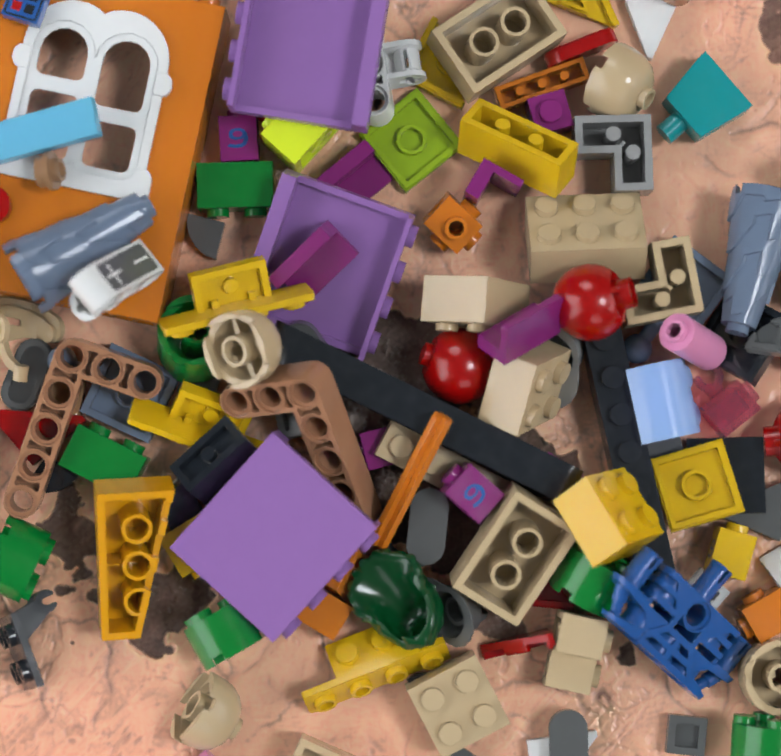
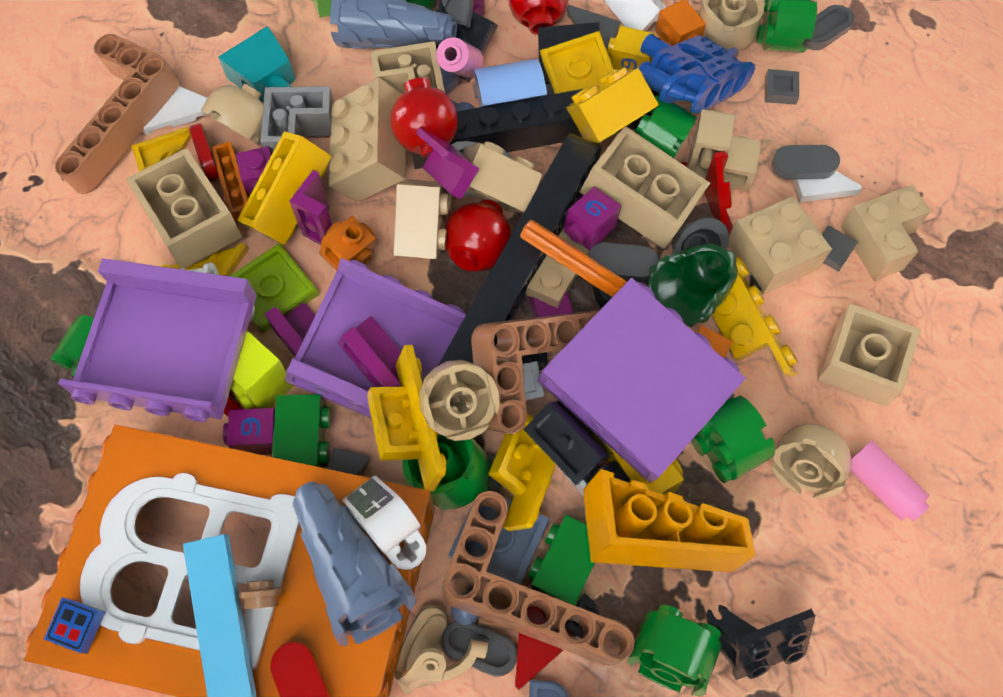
camera: 85 degrees left, 20 degrees down
clear pink brick [693,366,761,438] -> none

